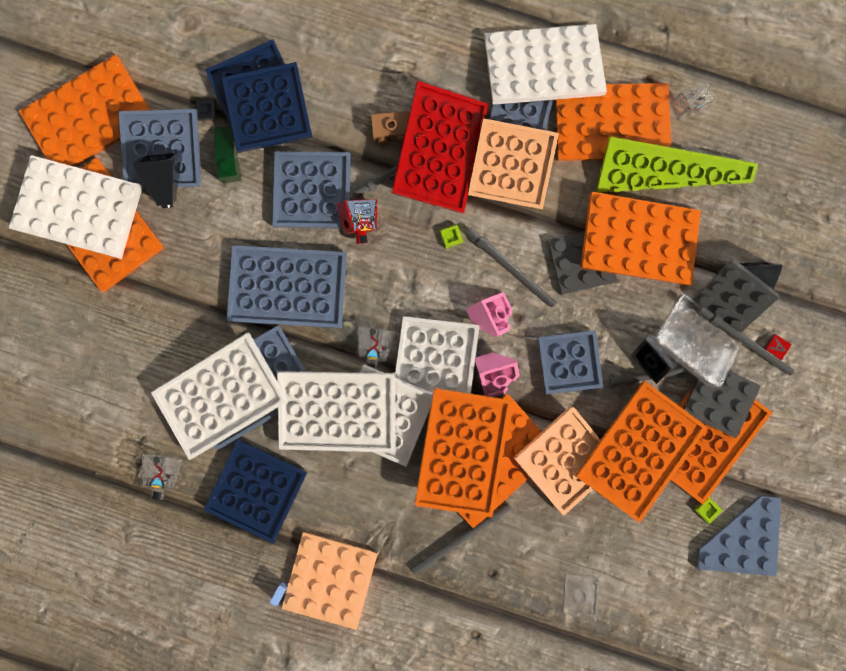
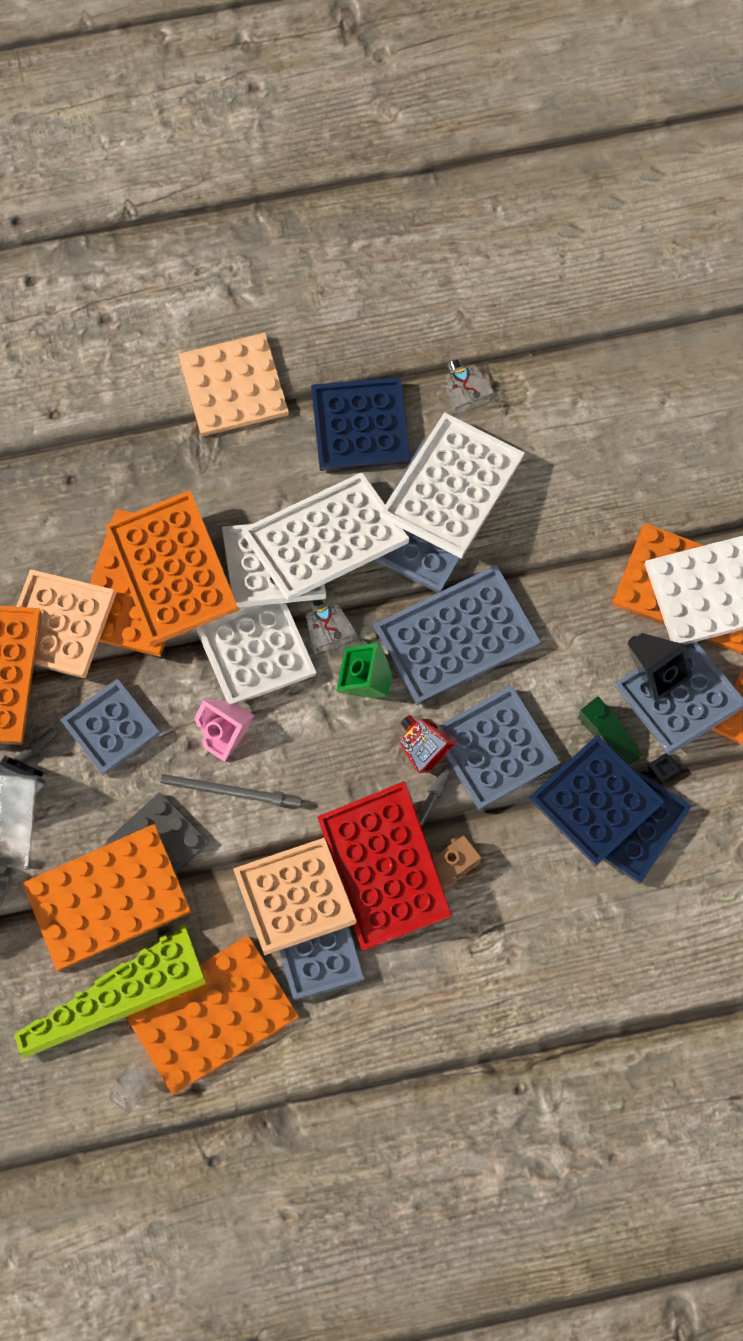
camera: 145 degrees right, 15 degrees down
light blue tile [270,581,288,606] -> none
dark grey bar [412,503,512,575] -> none
lime tile [439,224,463,249] -> none
bright pink slope [475,353,520,397] -> none
white plate [484,24,607,105] -> none
none -> green slope [336,643,393,699]

